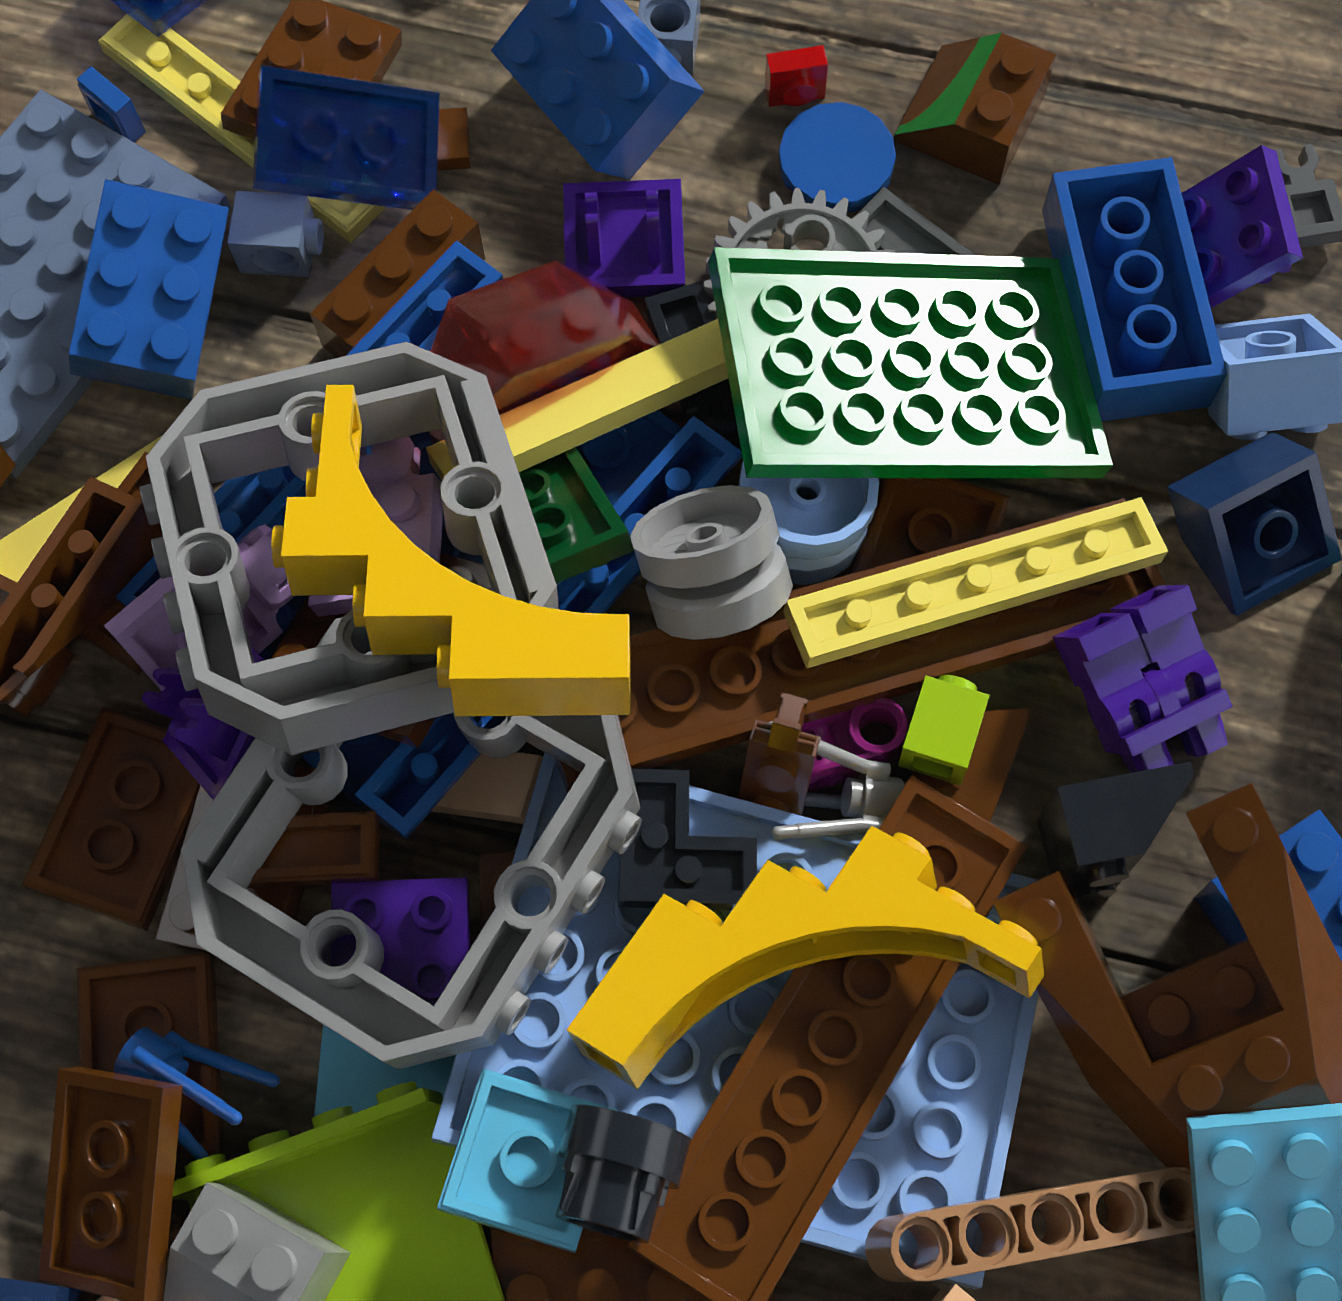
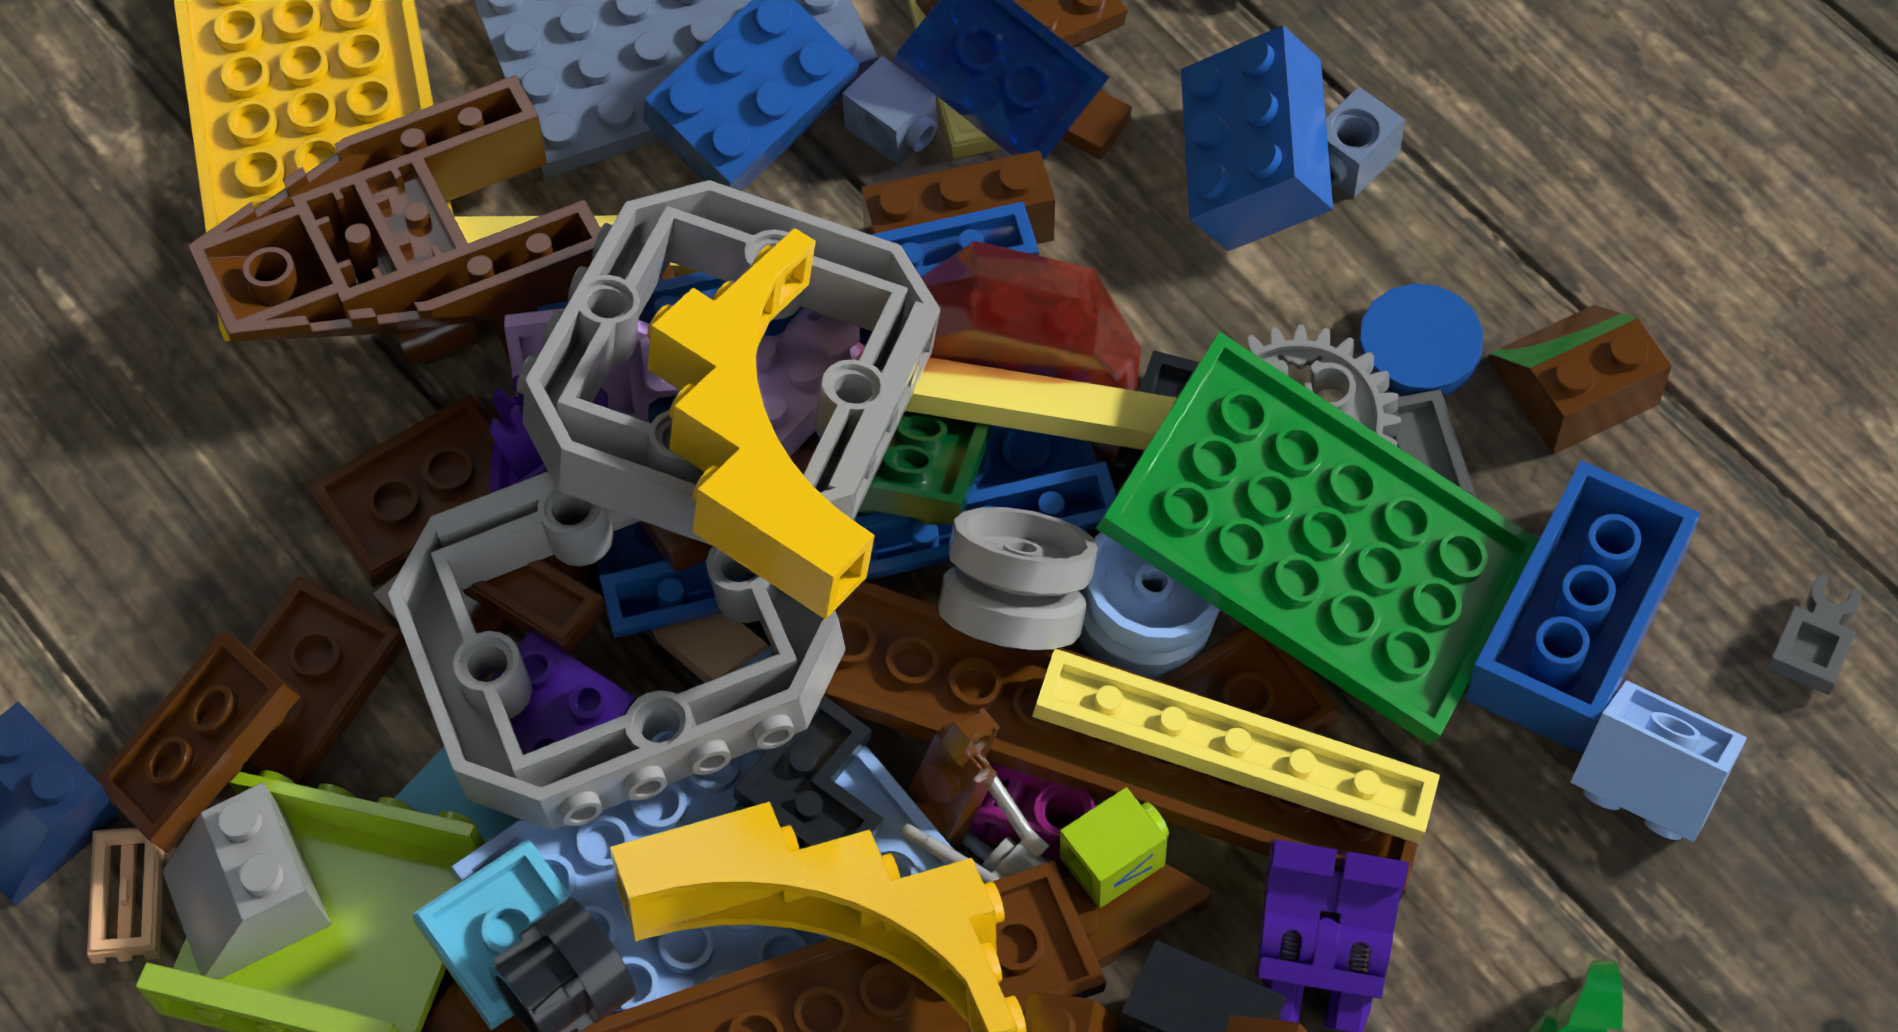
camera: 35 degrees right, 10 degrees down
blue plant [114,1027,280,1160] -> none
dark purple plate [563,179,685,300] -> none
red plate [765,45,828,107] -> none
dark blue slope [1167,432,1342,616] -> none
dark purple plate [1182,145,1303,308] -> none

